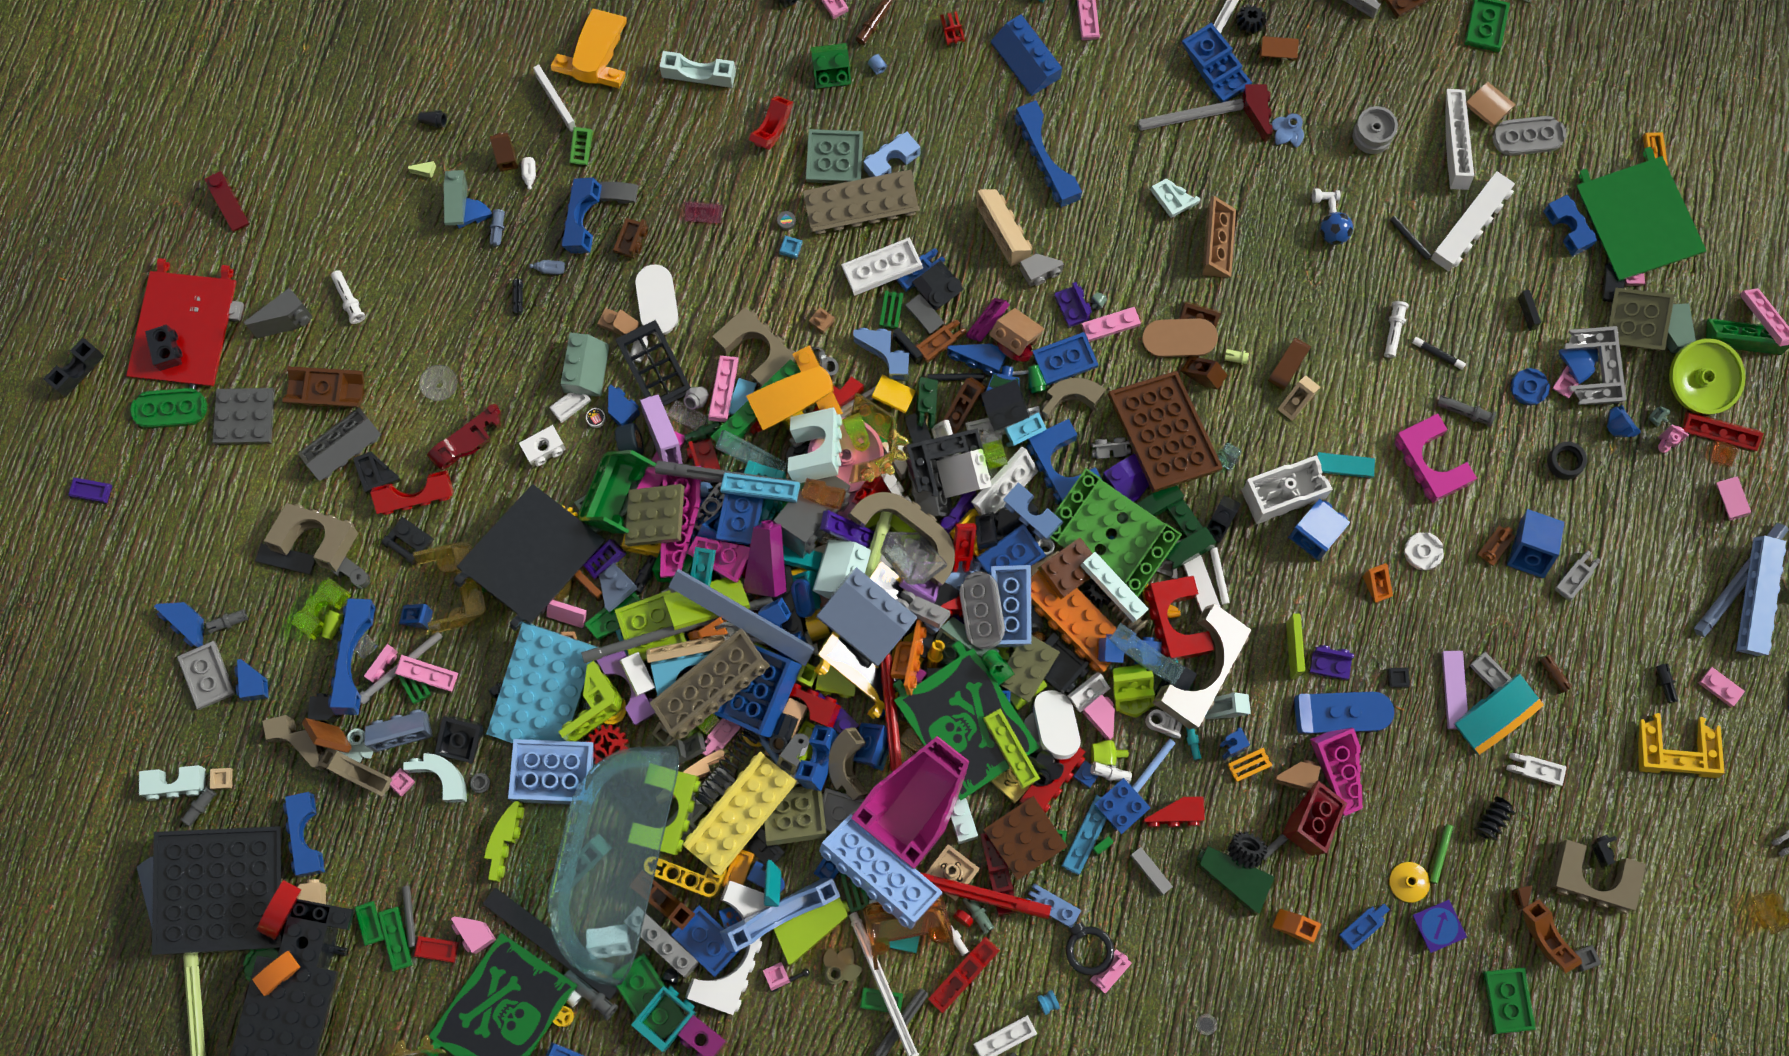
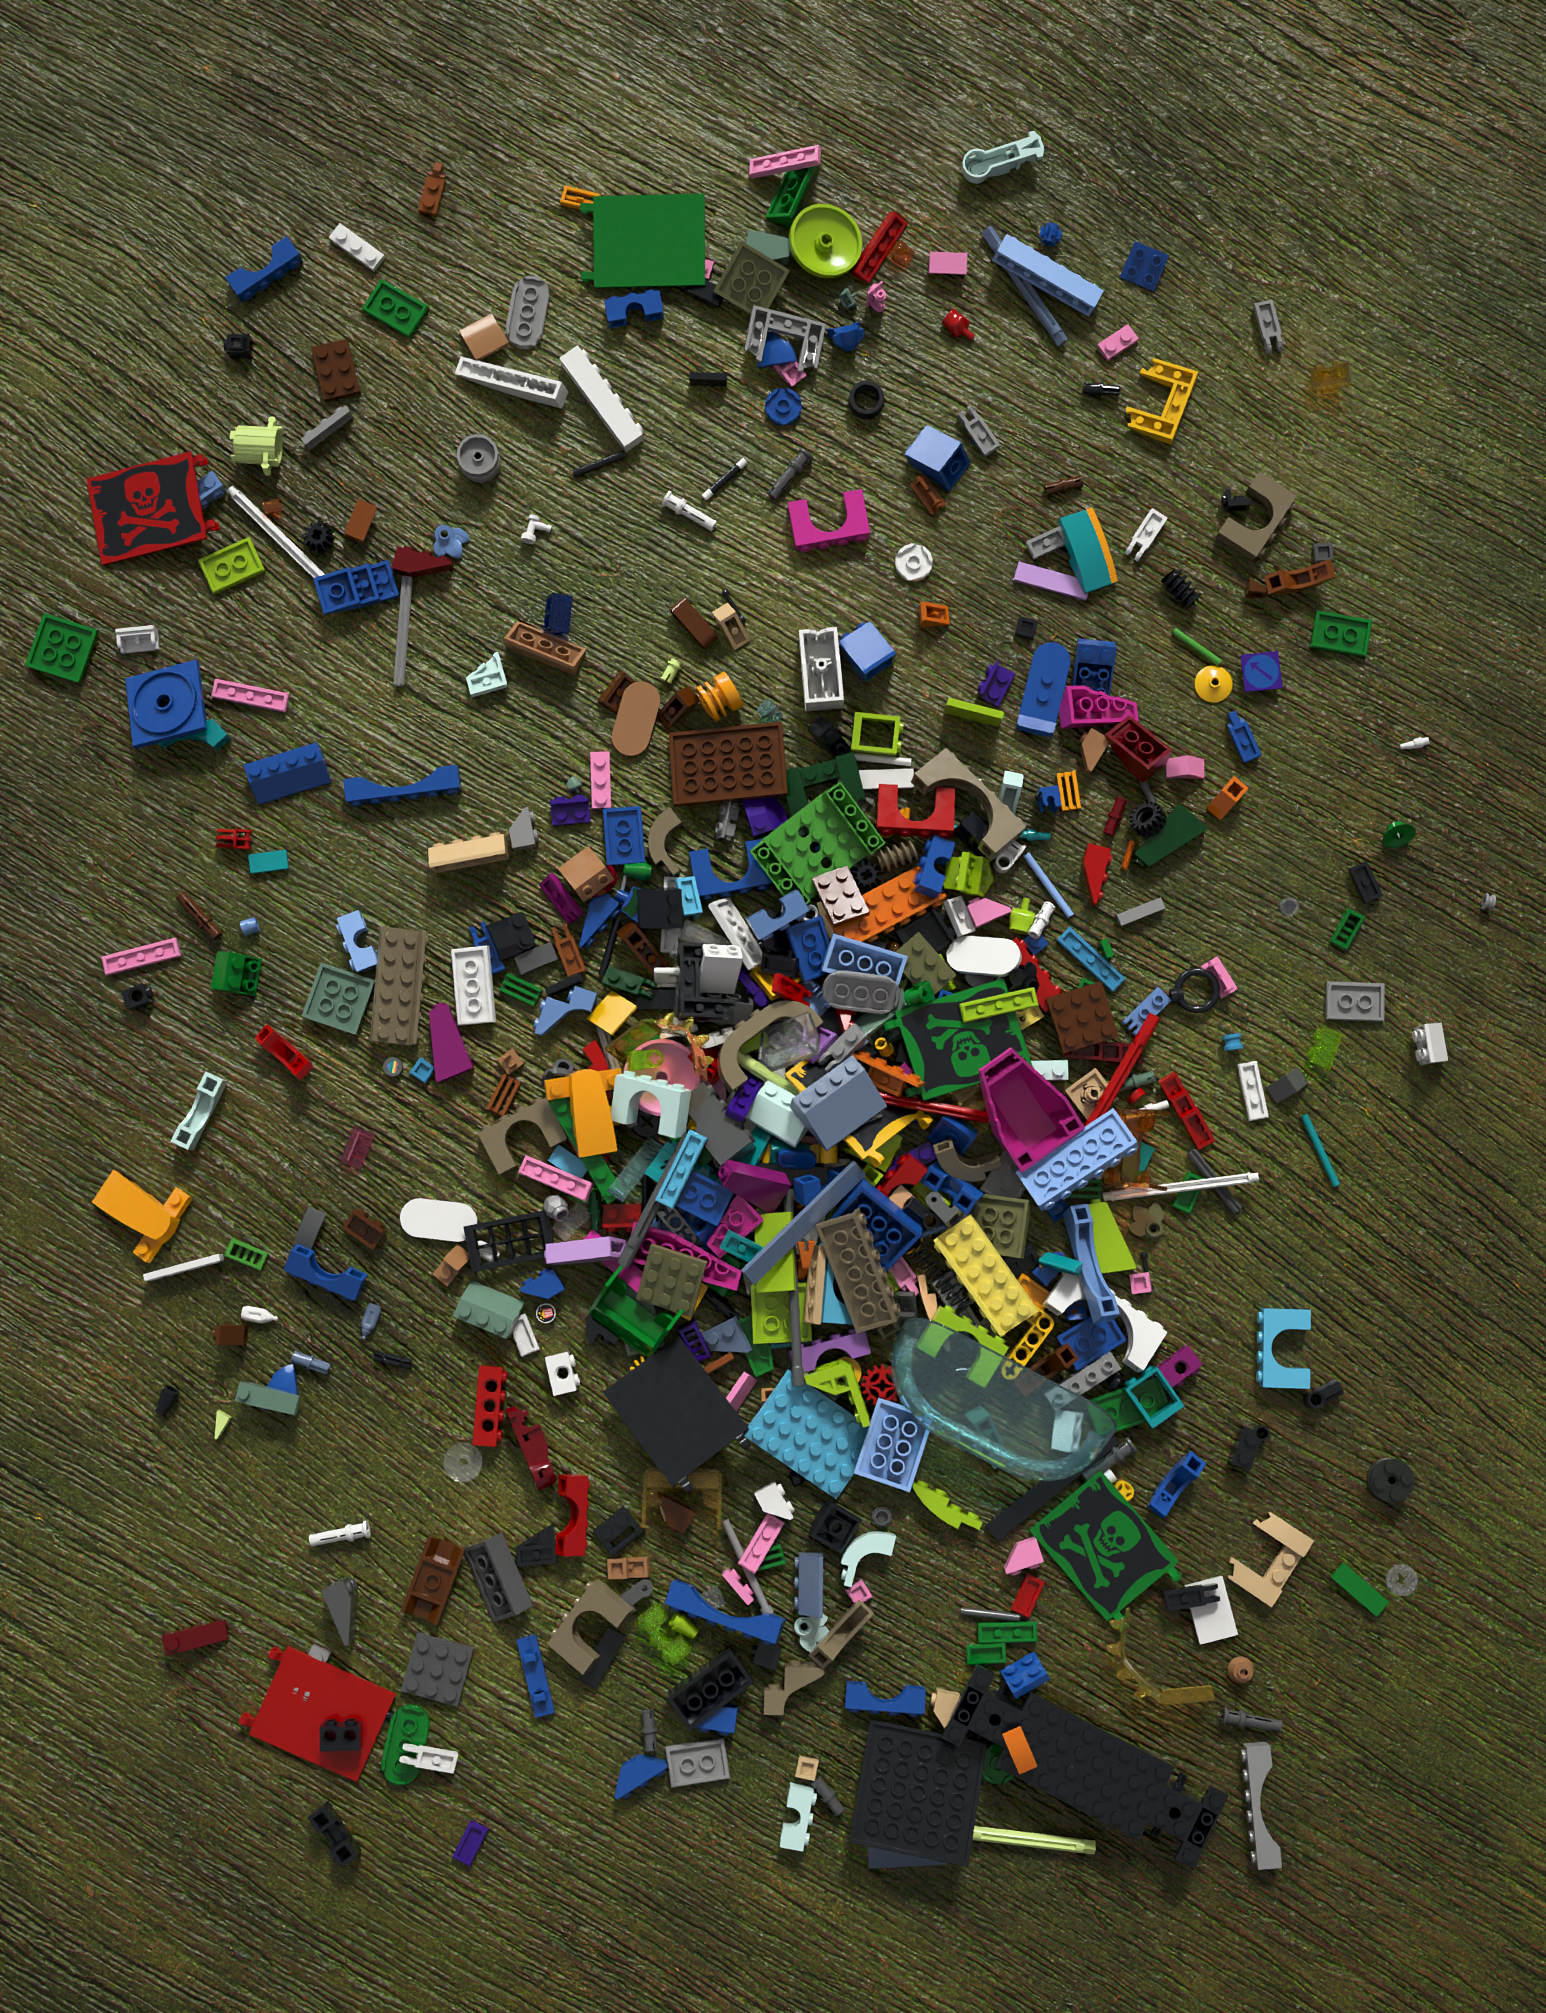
camera: 75 degrees left, 10 degrees up
red arch [256,880,302,940] -> none
dark orange tile [302,718,352,753] -> none
blue slope [399,604,433,630] -> none
black wheel [615,423,644,455] -> none
white tile [620,652,655,696] -> none
clear orange slope [801,478,846,510] -> none
clear neon green brick [982,439,1008,469] -> none
light aqua plate [1080,552,1148,623] -> none
blue hinge [1095,778,1151,834] -> none
clear light blue slope [1109,623,1185,685] -> none
teal tile [1317,452,1375,478] -> none
blue piece [1320,212,1353,245] -> none
none -> teal tile [248,850,289,874]
none -> white hinge [399,1743,458,1774]
none -> dark orange hinge [418,162,446,217]
none -> magenta slope [429,1002,475,1083]
none -> red brick [473,1365,507,1447]
none -> dark orange tile [487,1074,521,1116]
none -> blue hinge [517,1634,555,1718]
none -> clear blue hinge [543,592,573,636]
none -> black slope [585,1315,620,1346]
none -> medium nougat slope [607,1556,650,1579]
none -> reddish brown slope [656,1491,695,1534]
none -> black slope [667,1645,754,1730]
none -> light orange wheel [696,671,744,722]
none -> black hinge [722,589,746,624]
none -> white slope [754,1481,795,1520]
none -> lime window [851,712,903,757]
none -> red piece [941,308,975,341]
none -> blue plate [1000,1652,1050,1699]
none -> blue slope [1072,638,1117,695]
none -> dark red pin [1103,797,1127,837]
none -> orange piece [1121,841,1136,870]
none -> bright pink slope [1166,755,1204,779]

